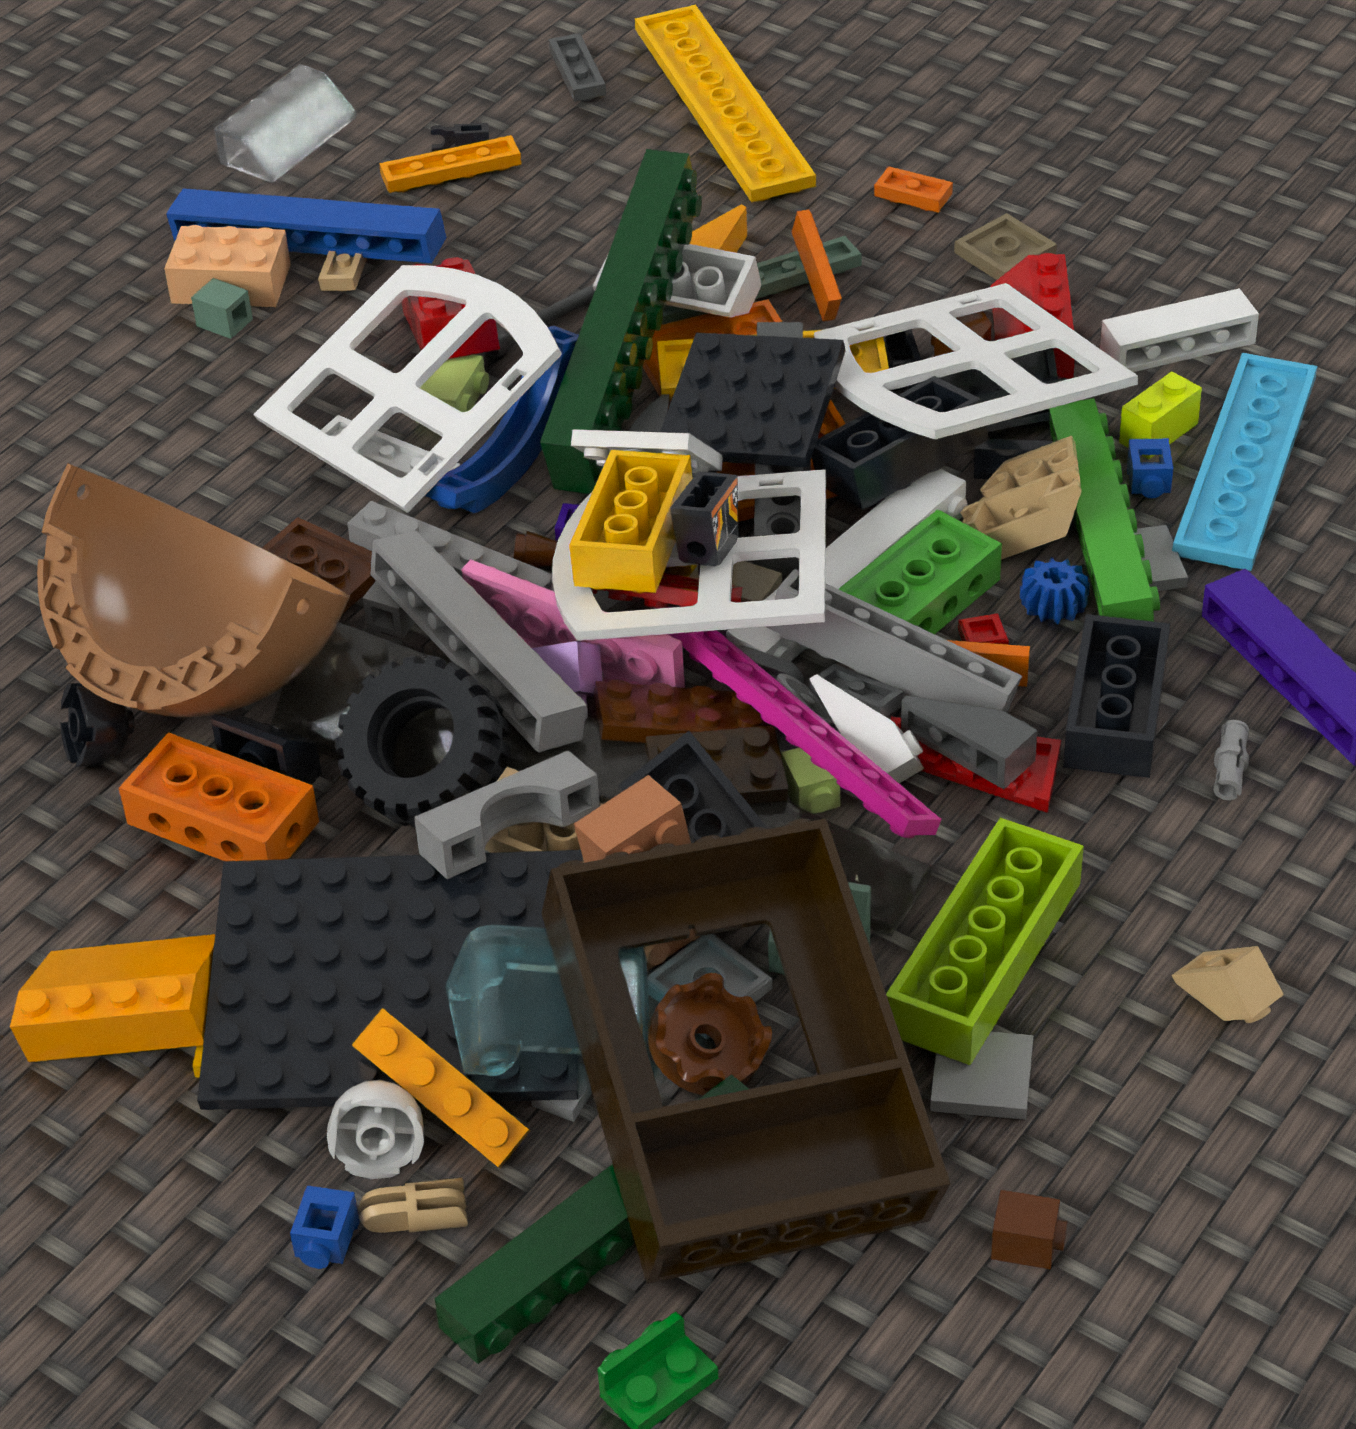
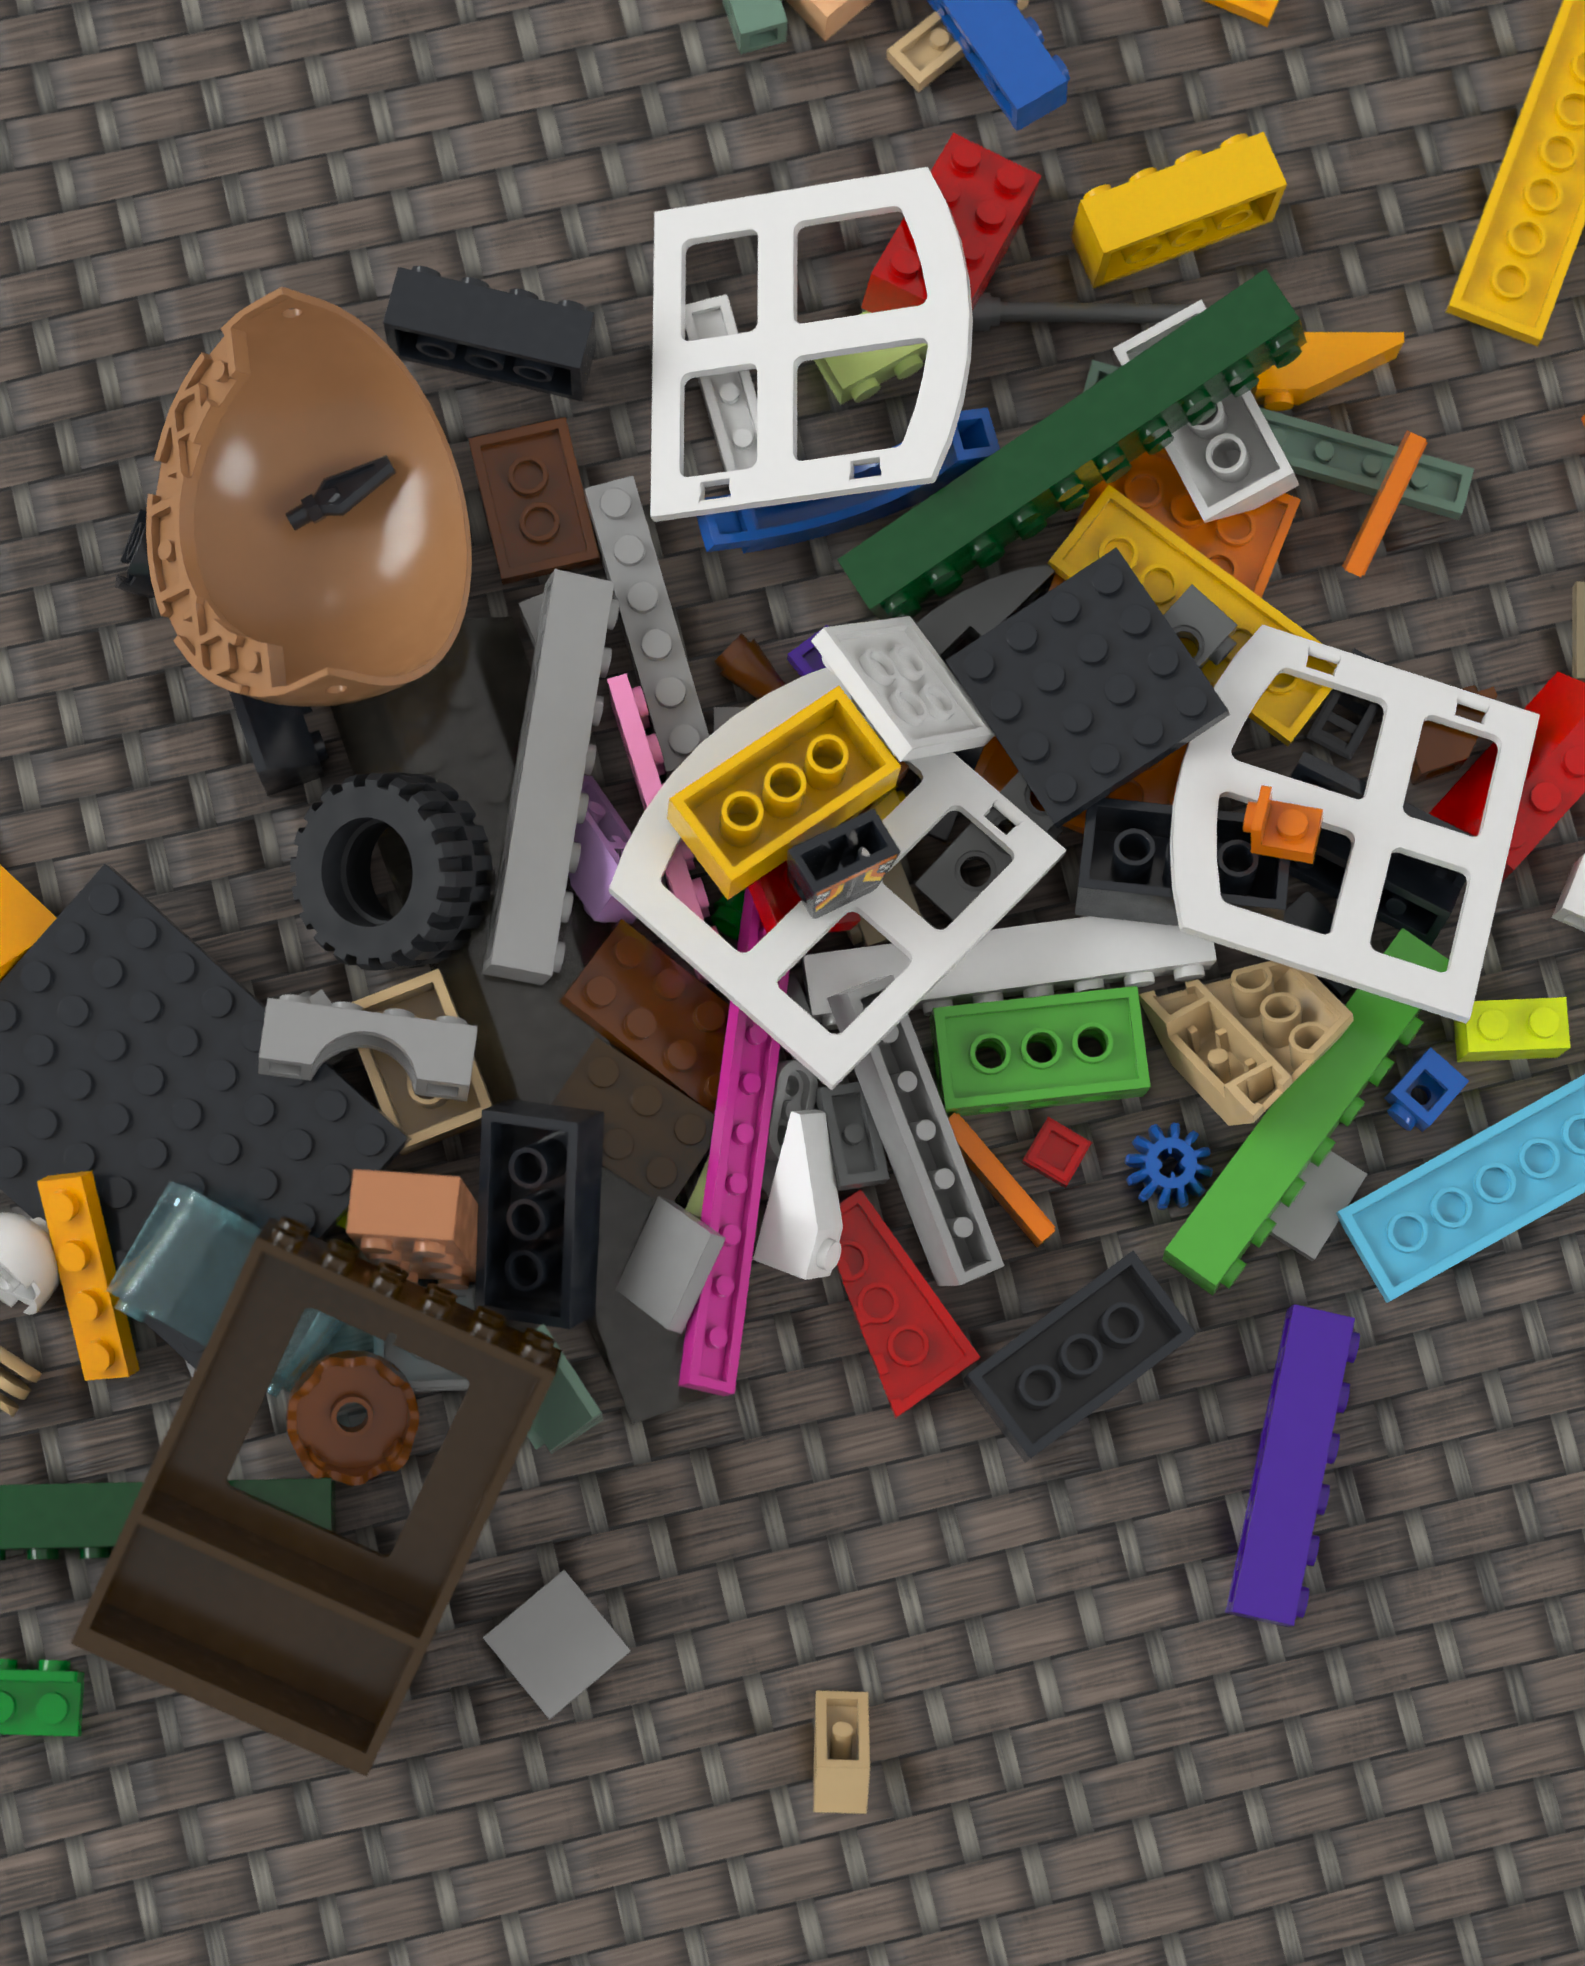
camera: 30 degrees right, 35 degrees up
orange brick [119,732,319,861] -> none
lime brick [886,817,1084,1065] -> none
dark grey slope [901,696,1037,790] -> none
reddish brown brick [991,1190,1068,1269] -> none
light grey pin [1213,720,1249,800] -> none
none -> black piece [285,455,396,531]
none -> black brick [383,266,596,401]
none -> light grey tile [615,1196,725,1334]
none -> yellow brick [1071,132,1287,288]
none -> orange bracket [1243,785,1323,864]

